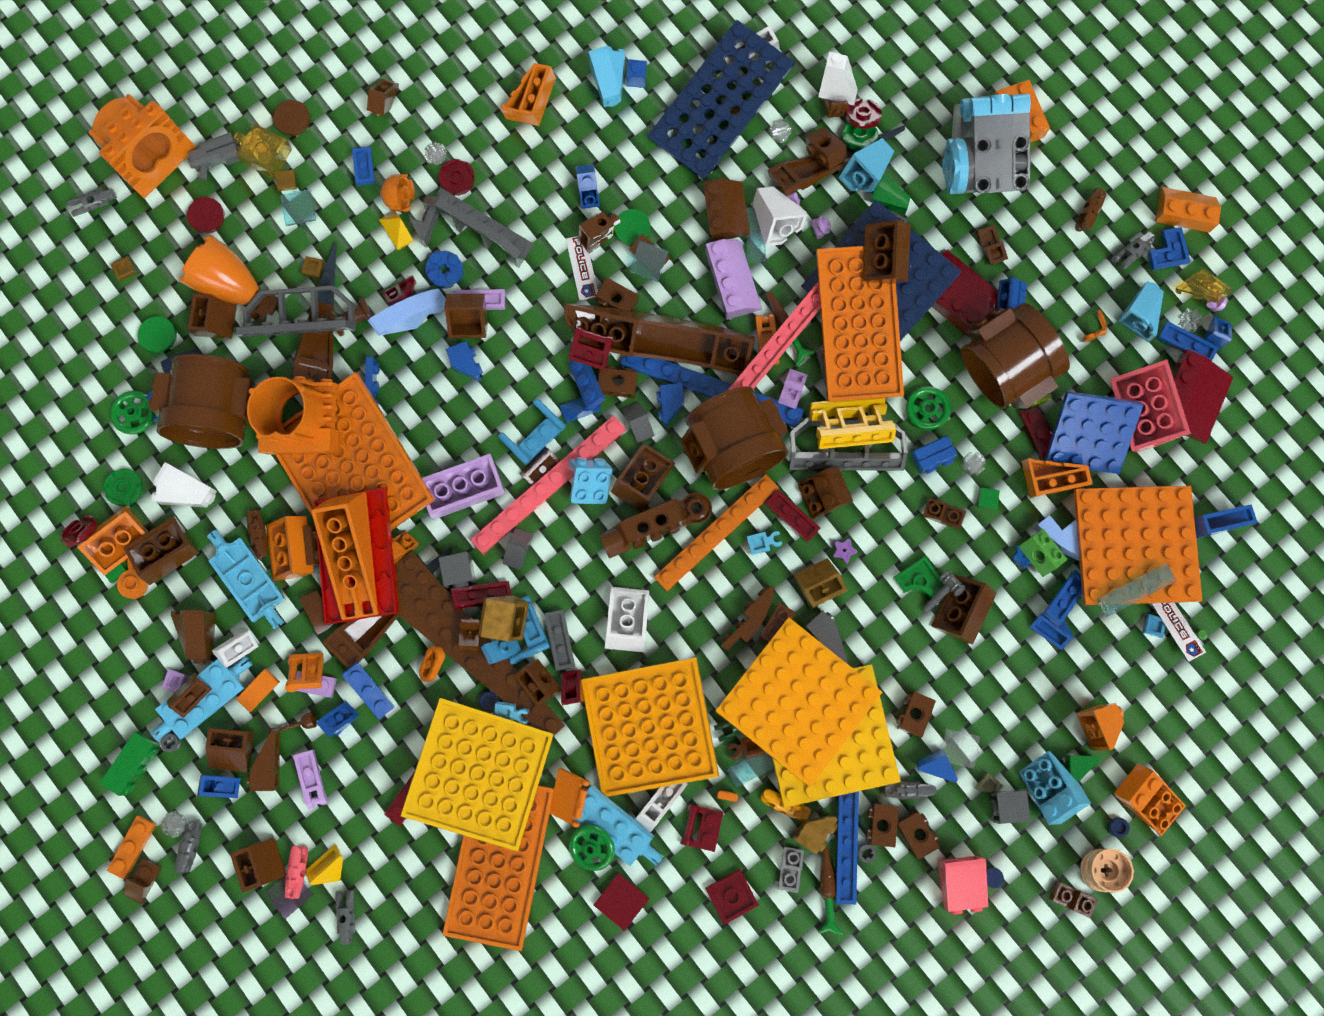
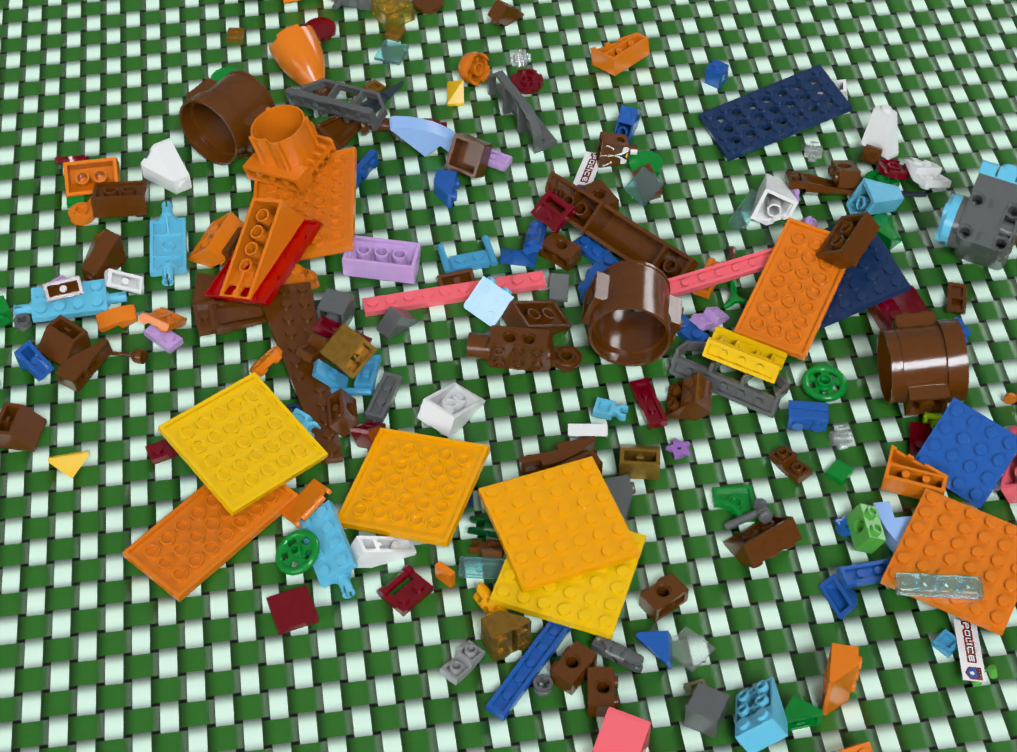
camera: 30 degrees right, 30 degrees down
green tile [103,468,143,507] -> none
green plate [110,391,156,435] -> none
reddish brown slope [188,293,237,339] -> none
reddish brown hinge [246,510,268,560] -> none
piece [265,876,313,919] -> none
coral hinge [285,846,308,899] -> none
lavender plate [293,750,328,809] -> none
blue slope [316,701,359,738] -> none
dark grey hinge [335,890,355,945] -> none
blue plate [342,661,395,719] -> none
blue plate [352,146,375,186] -> none
dark grey slope [410,206,439,248] -> none
blue plate [425,251,464,289] -> none
medium azure slope [589,46,626,107] -> none
orange plate [654,474,779,592] -> none
reddish brown slope [703,179,750,241] -> none
lavender slope [705,239,762,320] -> none
dark red tile [705,869,759,925] -> none
reddish brown piece [818,848,844,935] -> none
none -> white slope [568,424,608,438]
none -> white plate [905,157,952,190]

